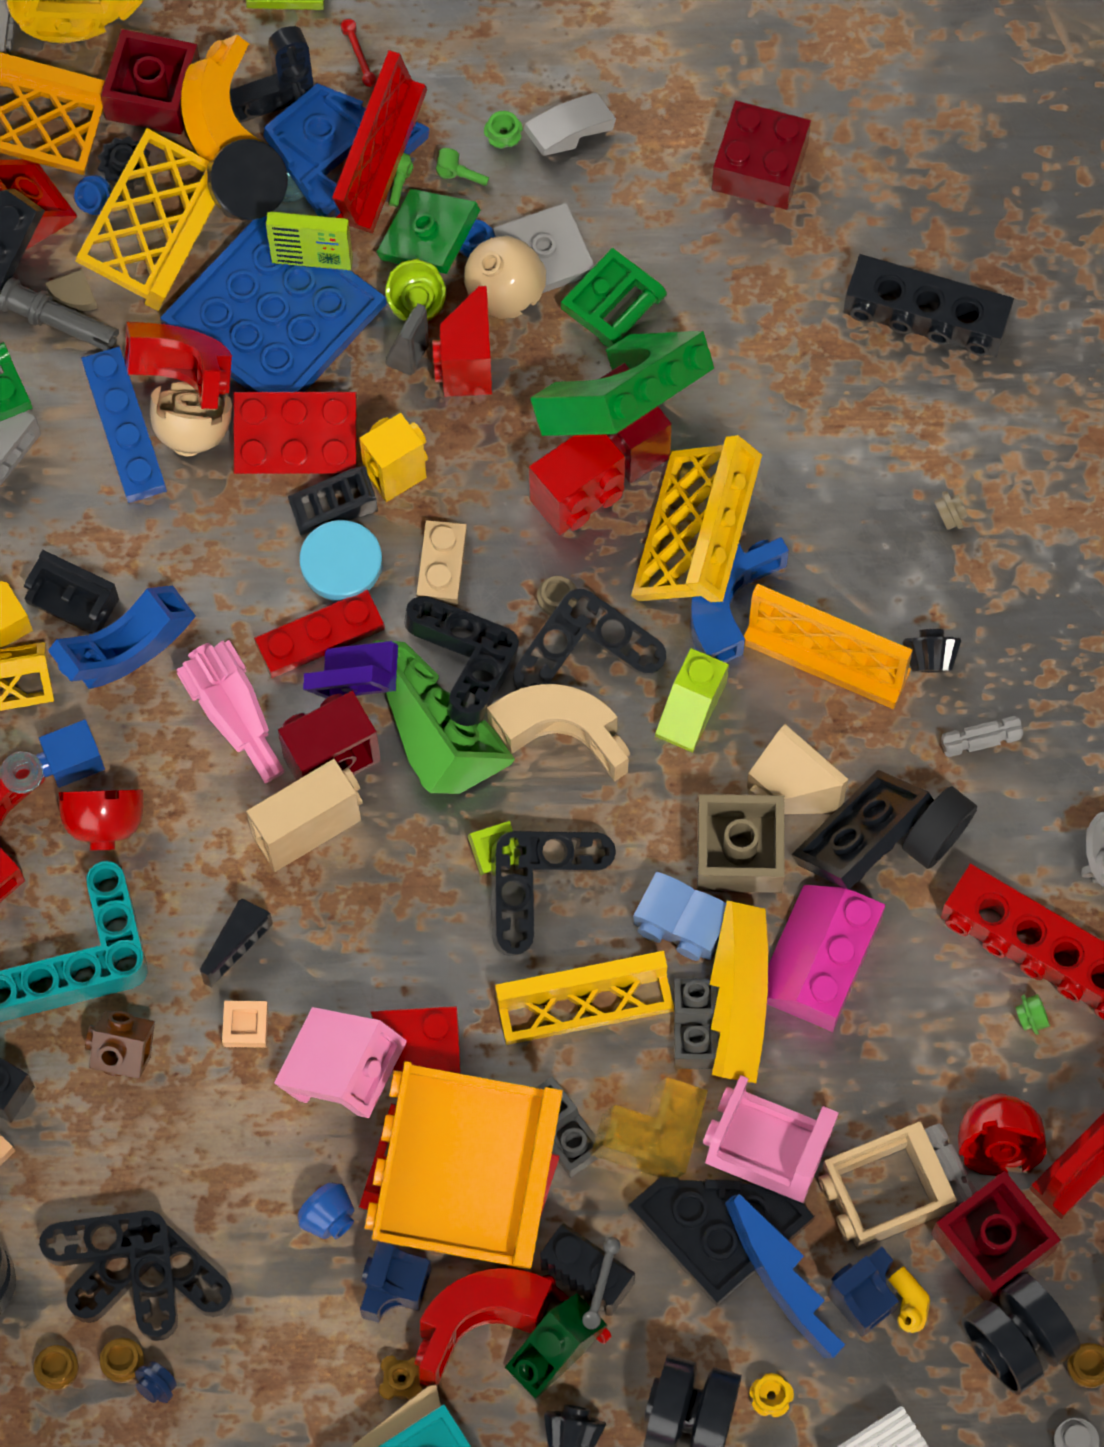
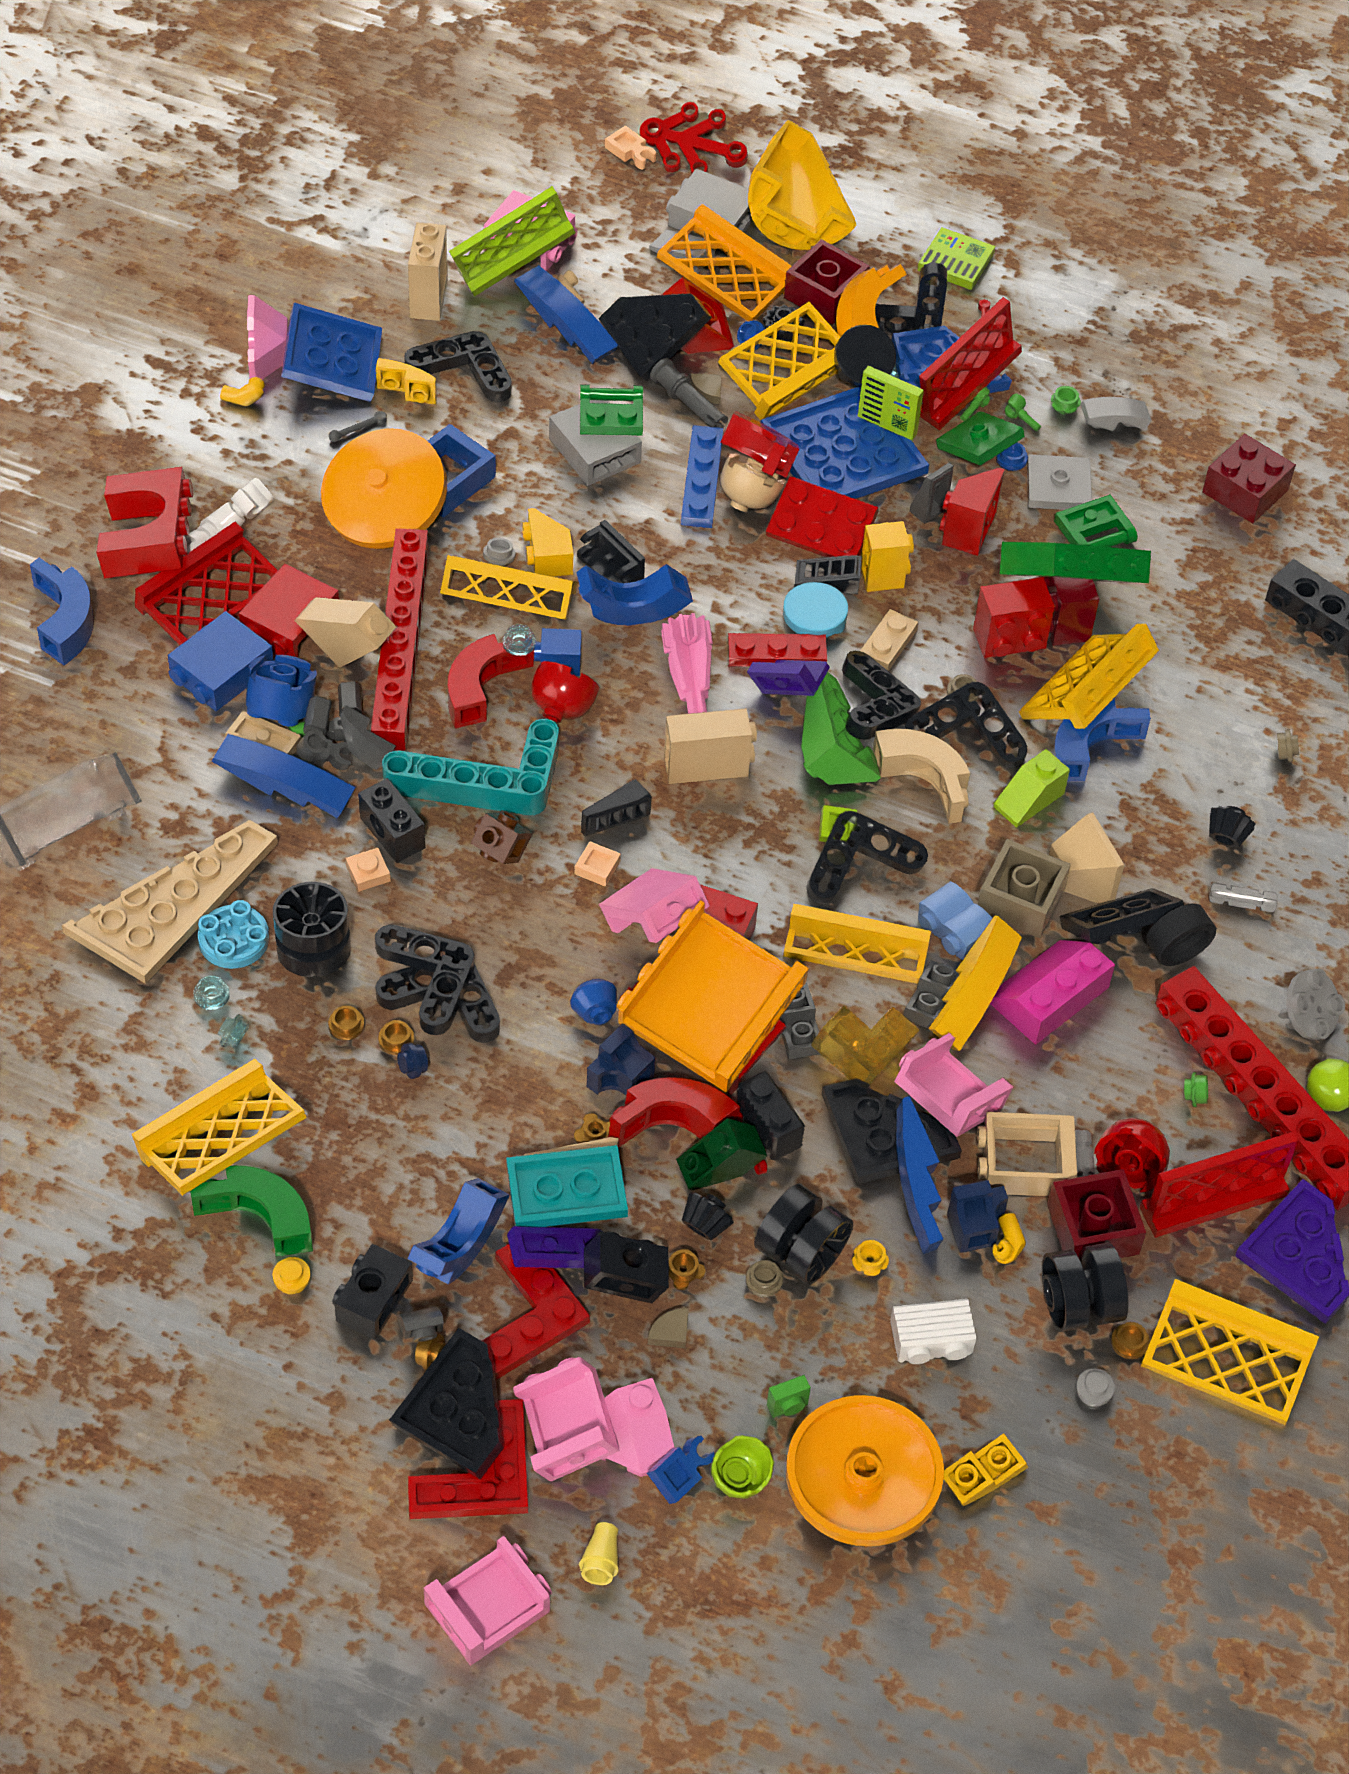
camera: 20 degrees right, 15 degrees down
dark red brick [277,690,381,781] -> none
lime hair [386,259,447,322] -> none
tan cylinder [464,236,546,319] -> none
dark grey hinge [583,1237,621,1329] -> none
light orange fence [744,584,913,710] -> none

